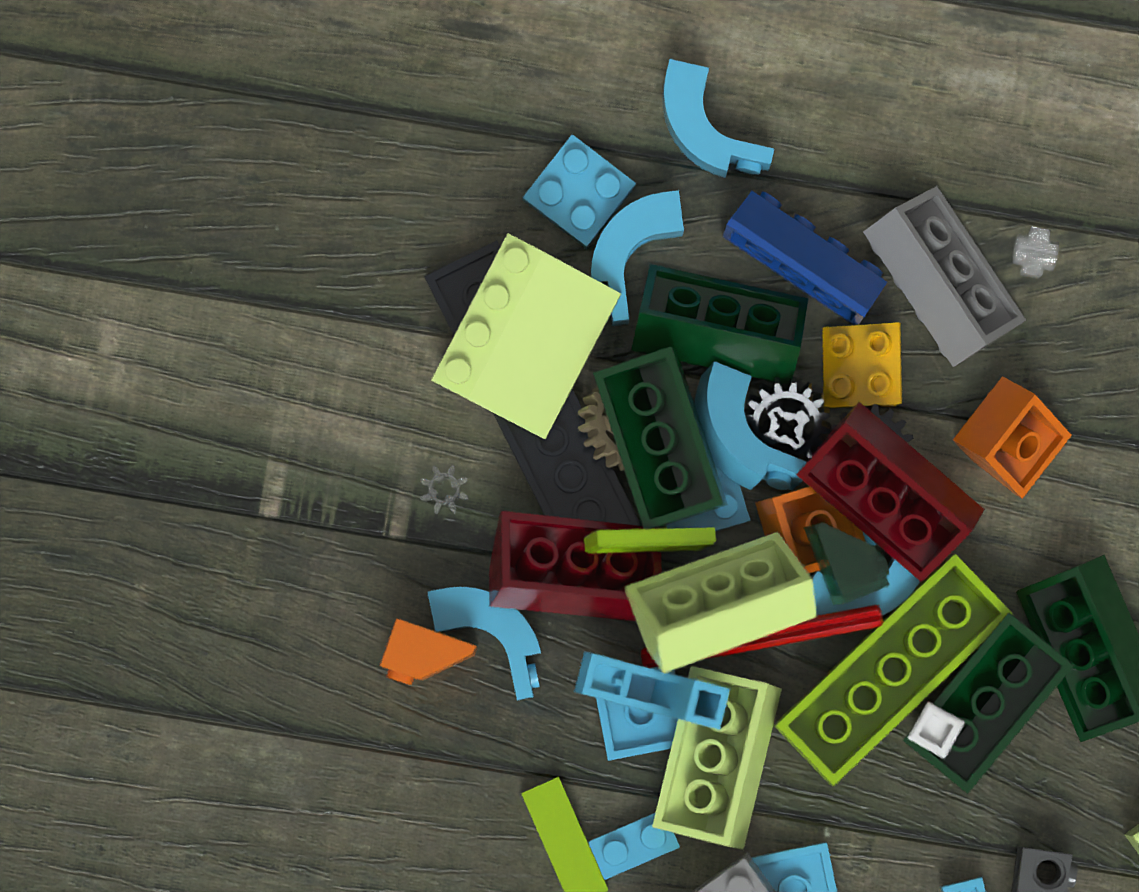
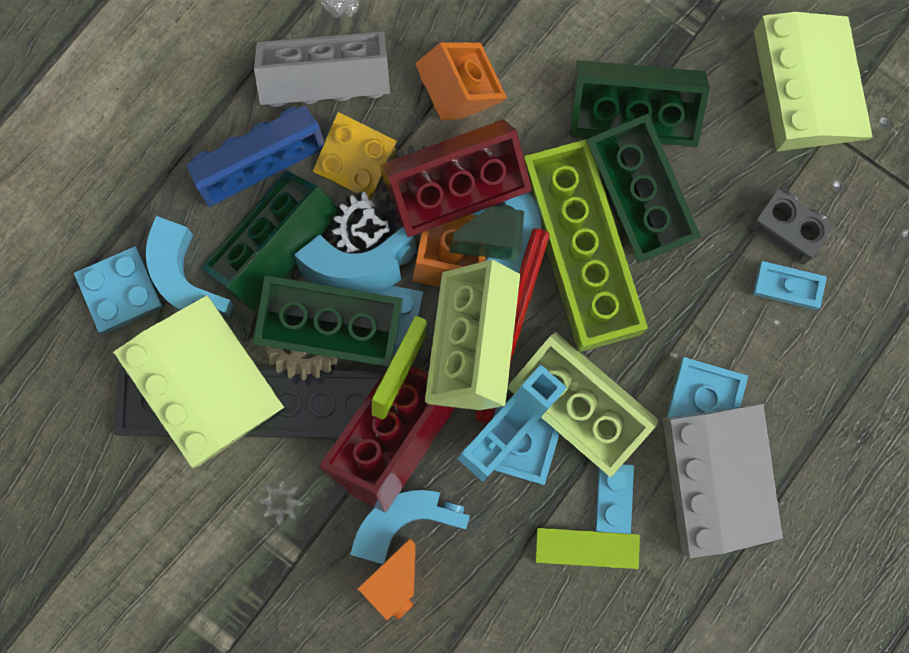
camera: 65 degrees left, 5 degrees down
medium azure arch [663,59,774,178] -> none
white tile [908,702,965,759] -> none

